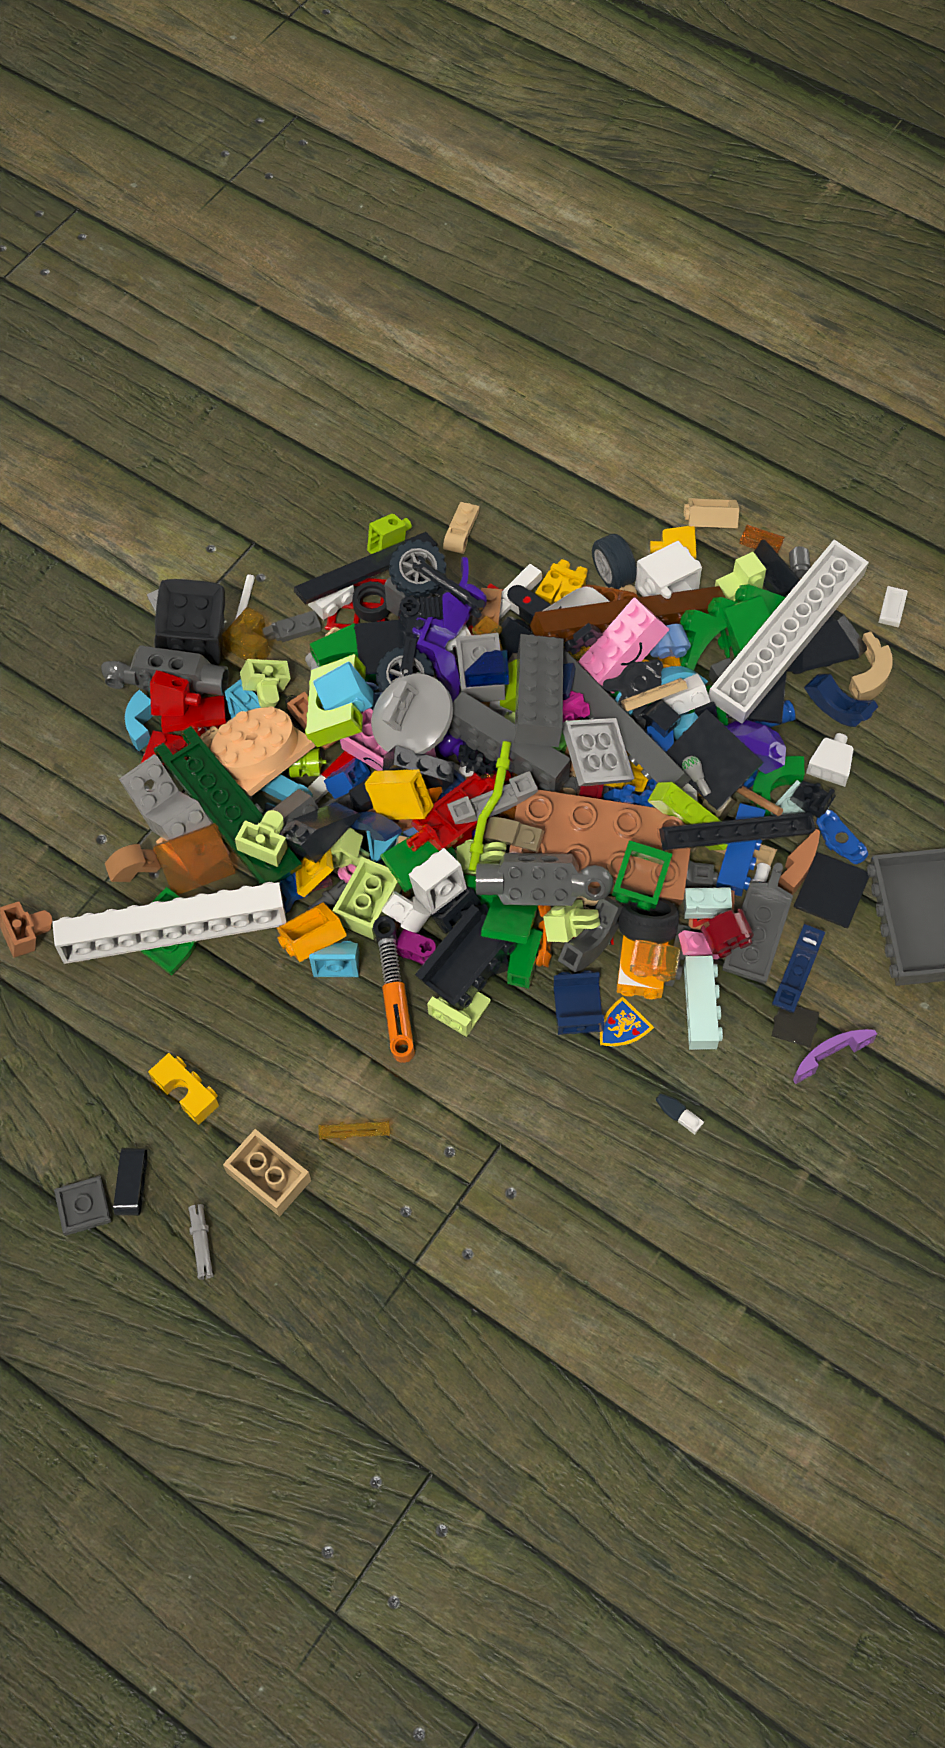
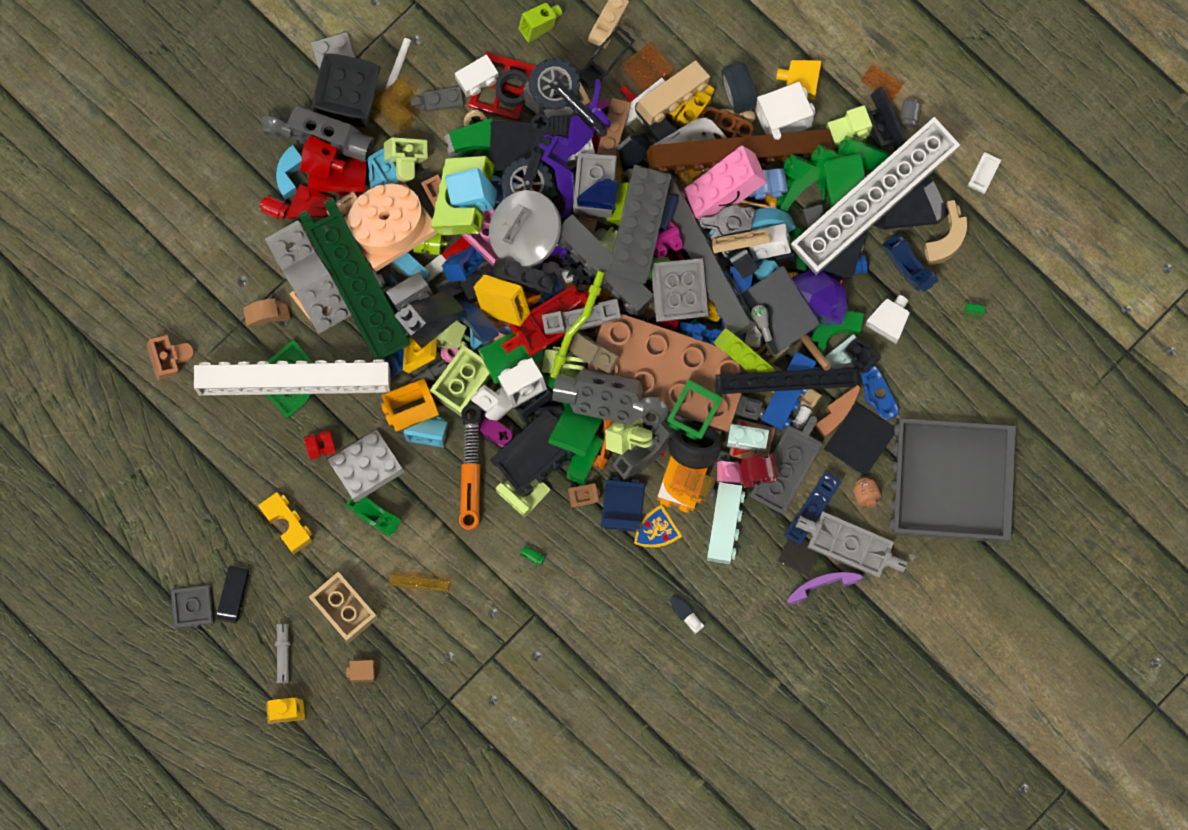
camera: 10 degrees right, 15 degrees up
clear orange piece [153,823,236,895] -> none
yellowish green brick [235,810,287,867] -> none
black tile [294,532,438,605] -> none
clear yellow plate [472,616,502,635] -> none
black plate [563,623,603,655] -> none
tan window [684,498,739,528] -> none
none -> red brick [259,195,289,220]
none -> yellow torso [266,698,305,724]
none -> red wheel [304,430,336,461]
none -> light grey plate [328,429,404,503]
none -> green arch [345,496,402,536]
none -> medium nougat brick [346,660,375,683]
none -> green pin [519,545,546,567]
none -> medium nougat bracket [568,483,600,508]
none -> black piece [578,26,635,89]
none -> clear orange plate [621,42,674,93]
none -> tan brick [636,60,710,125]
none -> light grey plate [795,512,907,578]
none -> nougat head [853,478,881,508]
none -> green tile [963,303,985,317]

